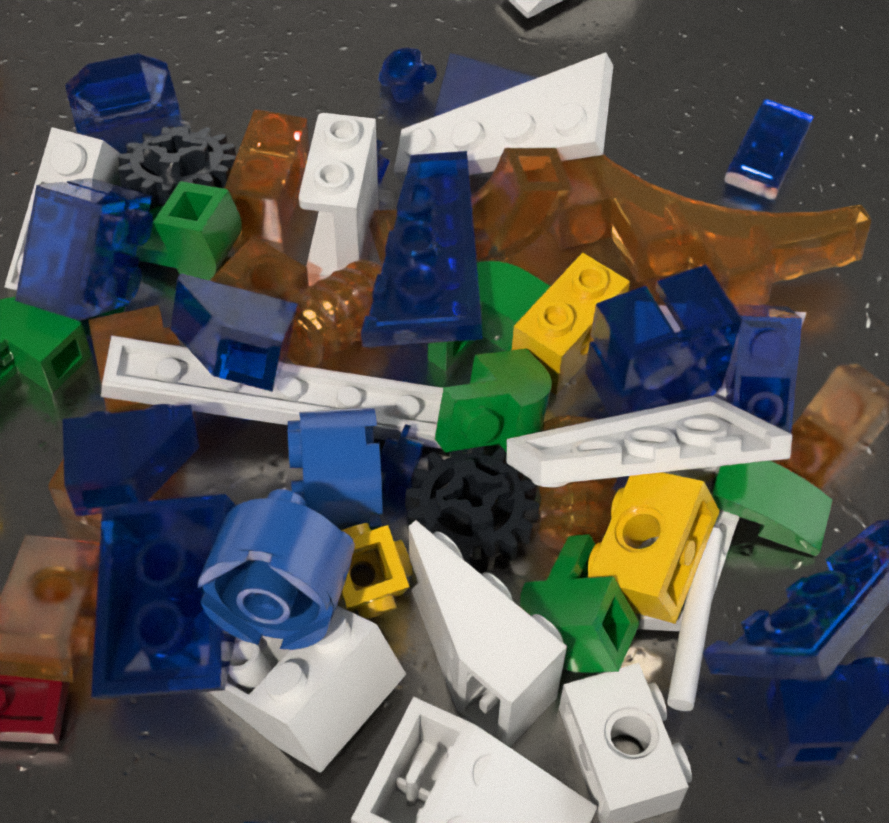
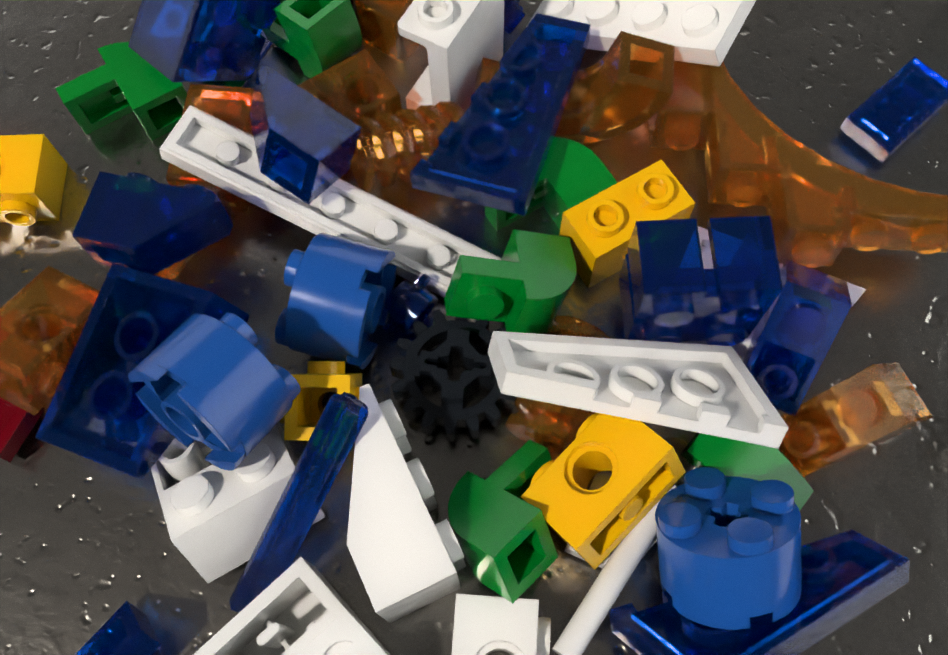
camera: 25 degrees right, 10 degrees up
none -> clear blue axle [229,392,369,613]
none -> blue brick [655,467,802,630]

